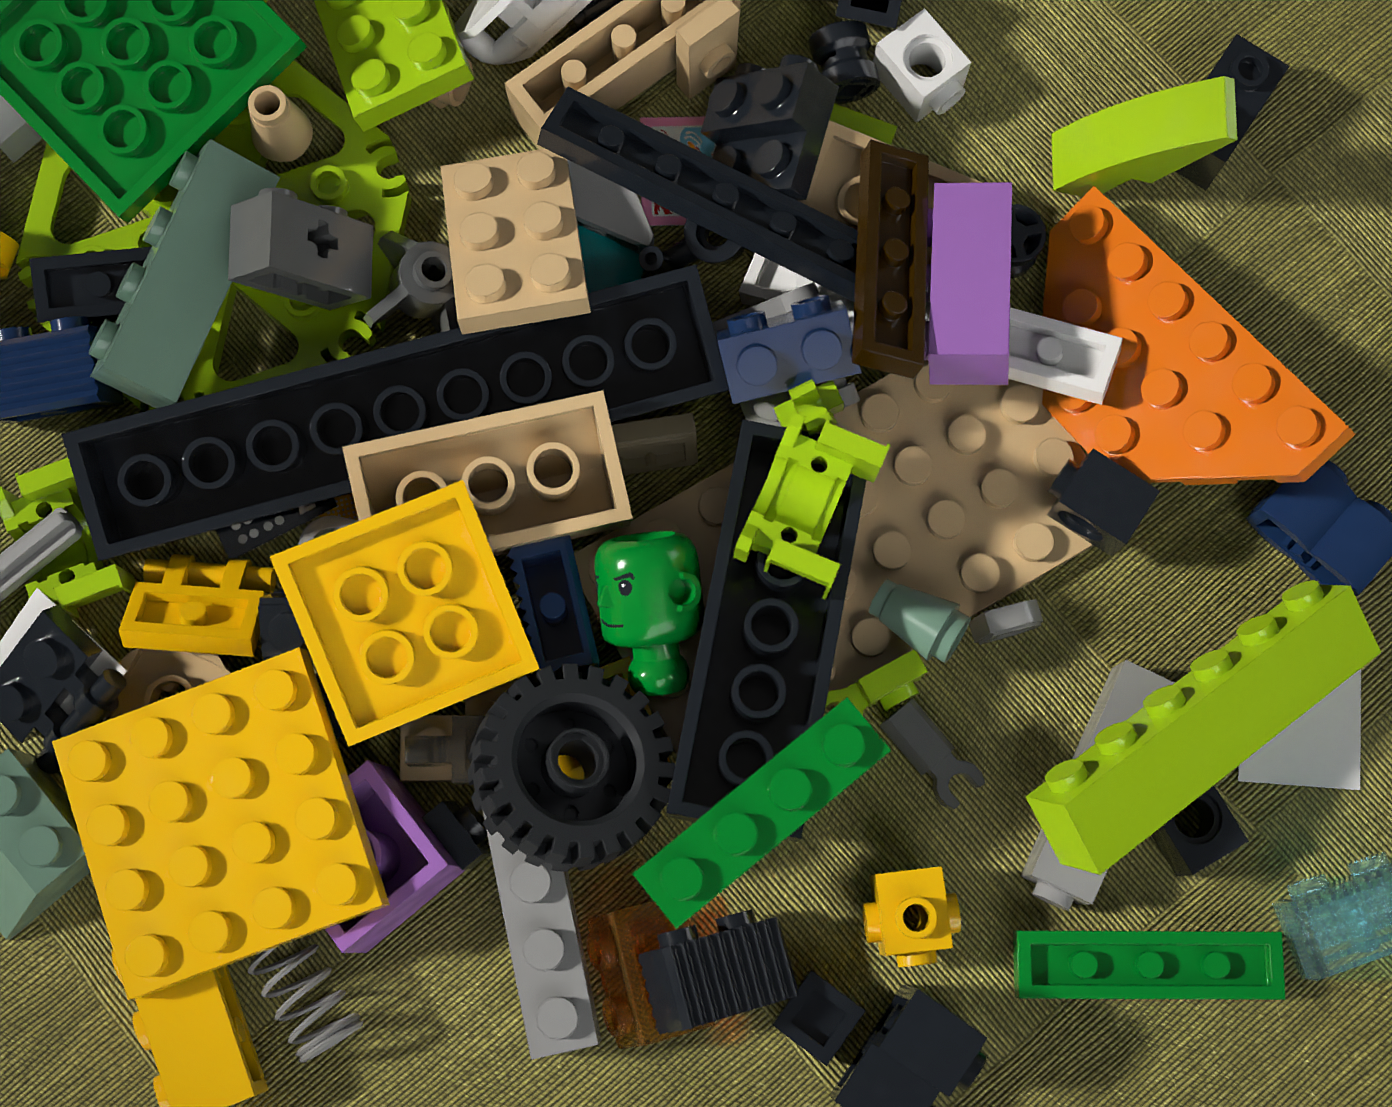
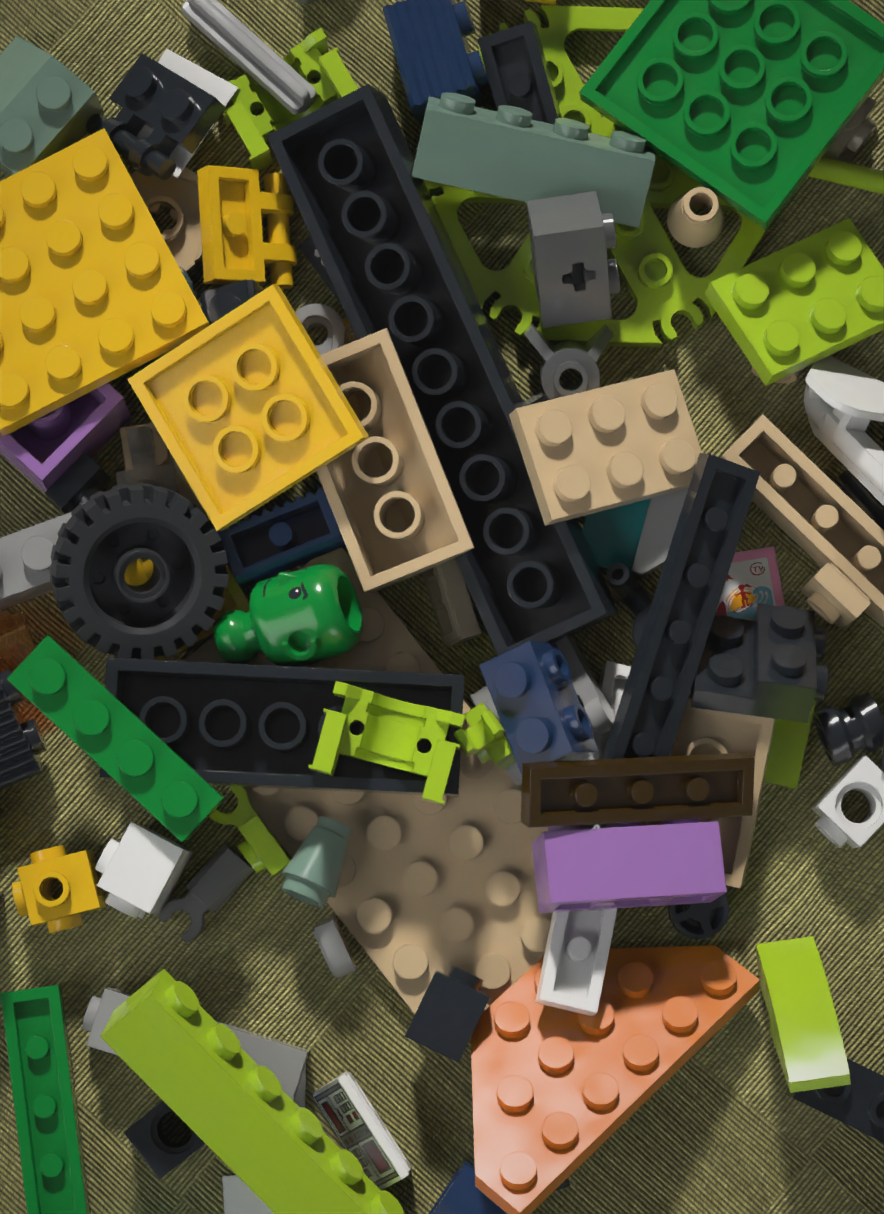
camera: 85 degrees right, 5 degrees up
none -> white brick [95,822,194,919]
none -> slope [313,1071,411,1190]

